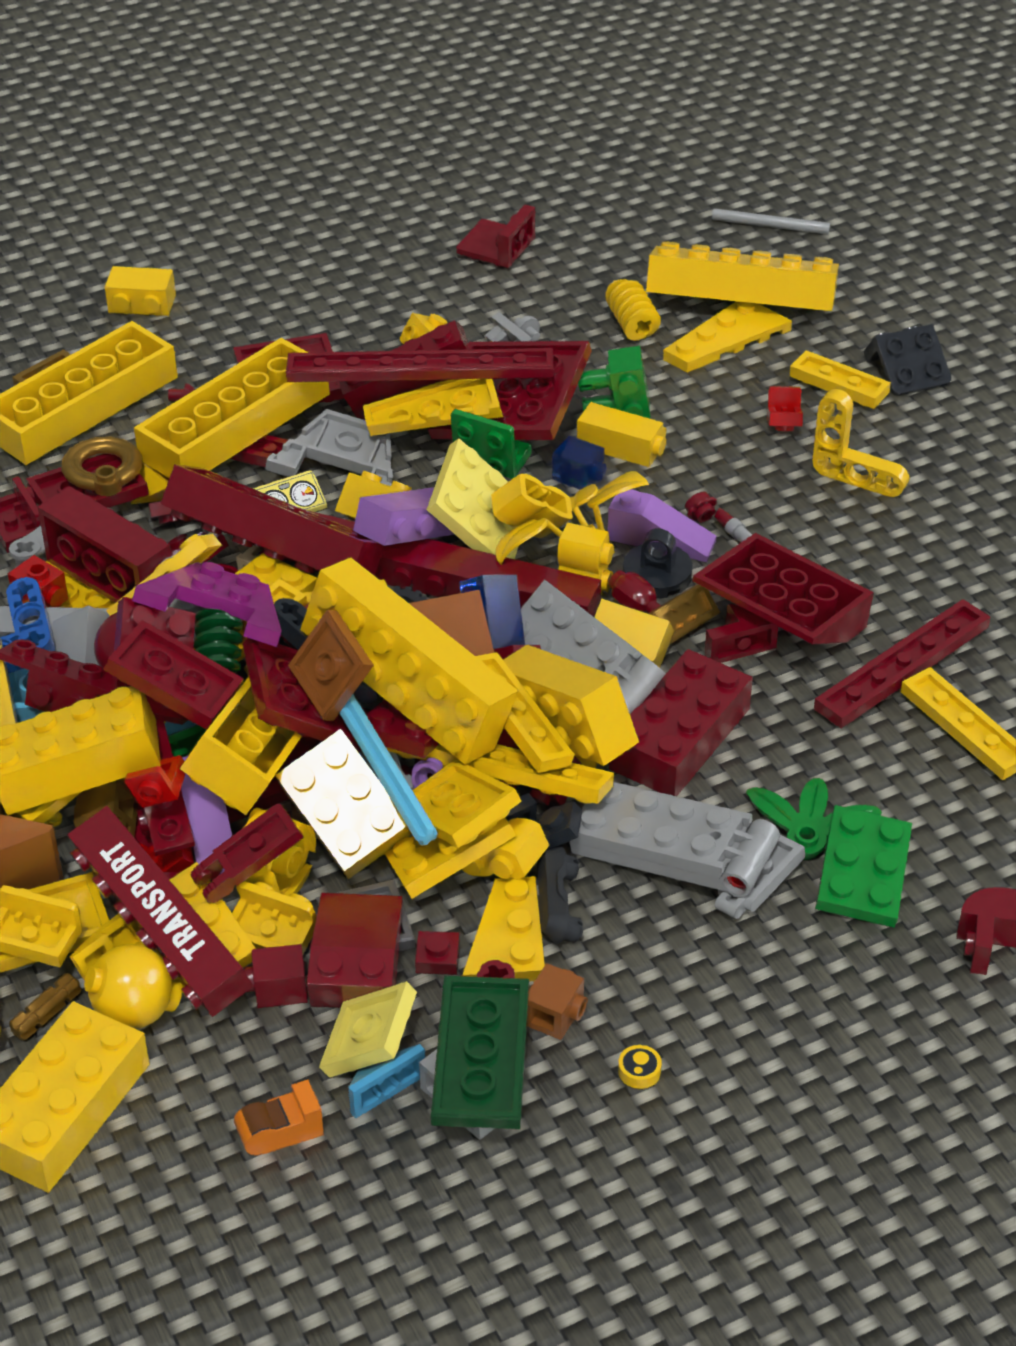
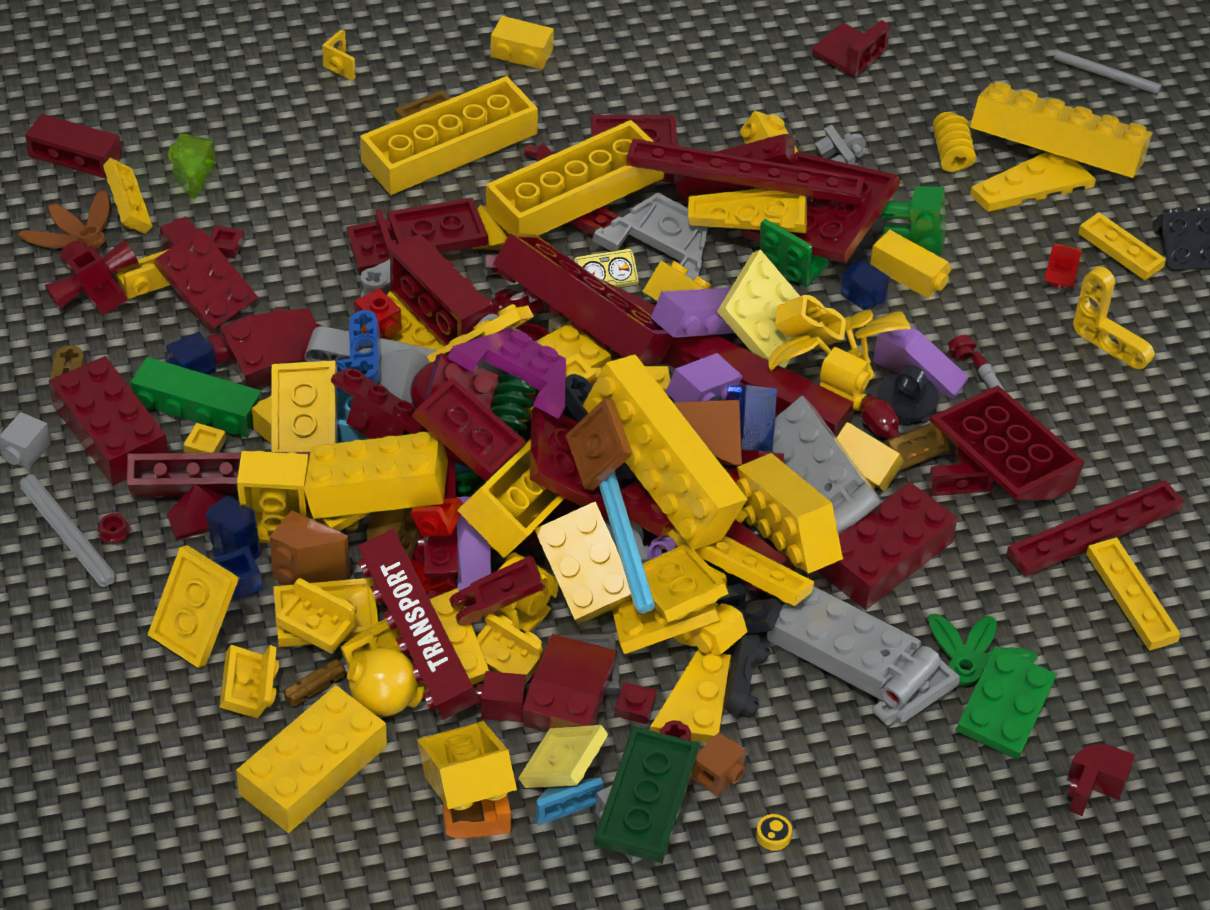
camera: 10 degrees right, 5 degrees up
pearl gold piece [61,436,142,496] -> none
yellow plate [476,652,575,773] -> none
none -> yellow brick [417,721,517,810]
none -> medium lavender brick [666,353,742,402]

